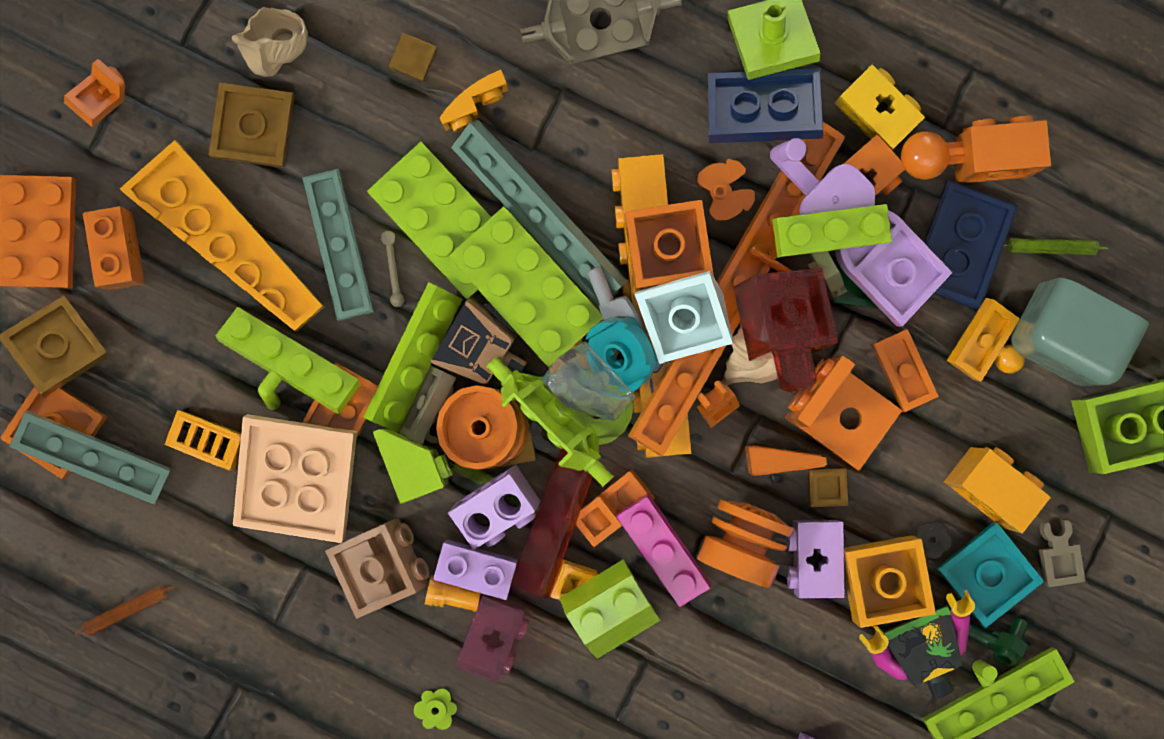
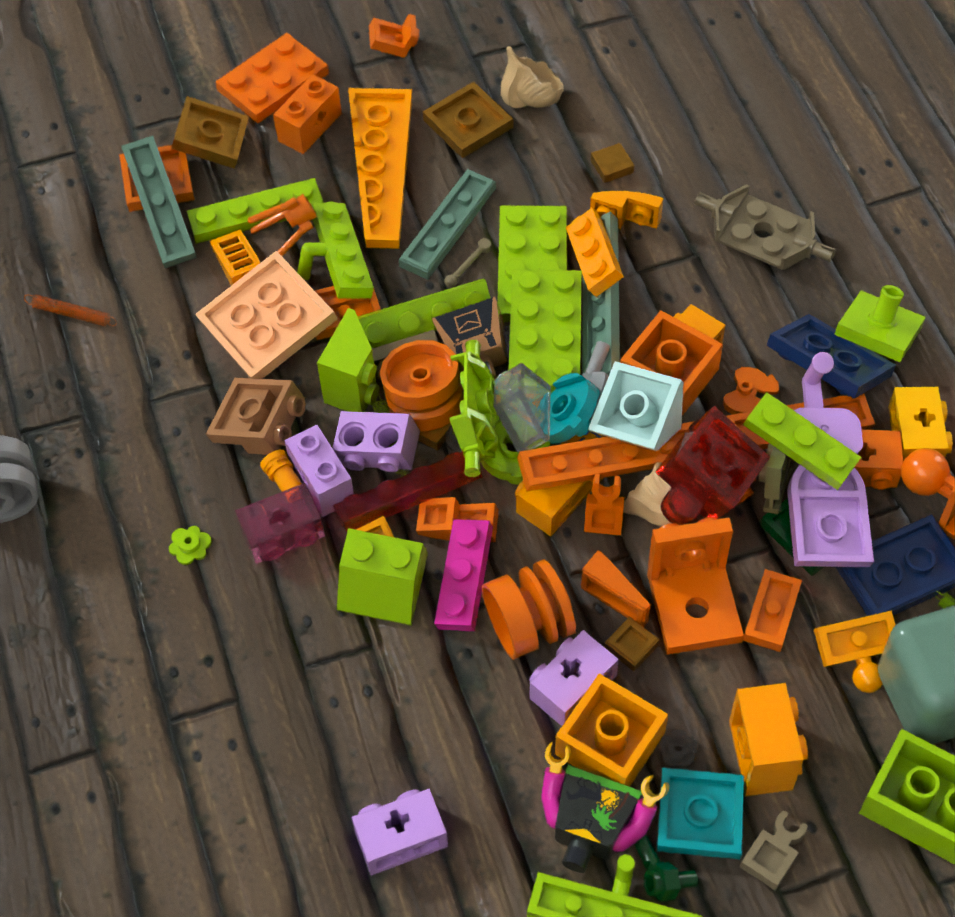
camera: 45 degrees right, 30 degrees down
none -> lime plate [187,178,323,244]
none -> orange plant [247,194,318,257]
none -> light orange plate [566,208,624,297]

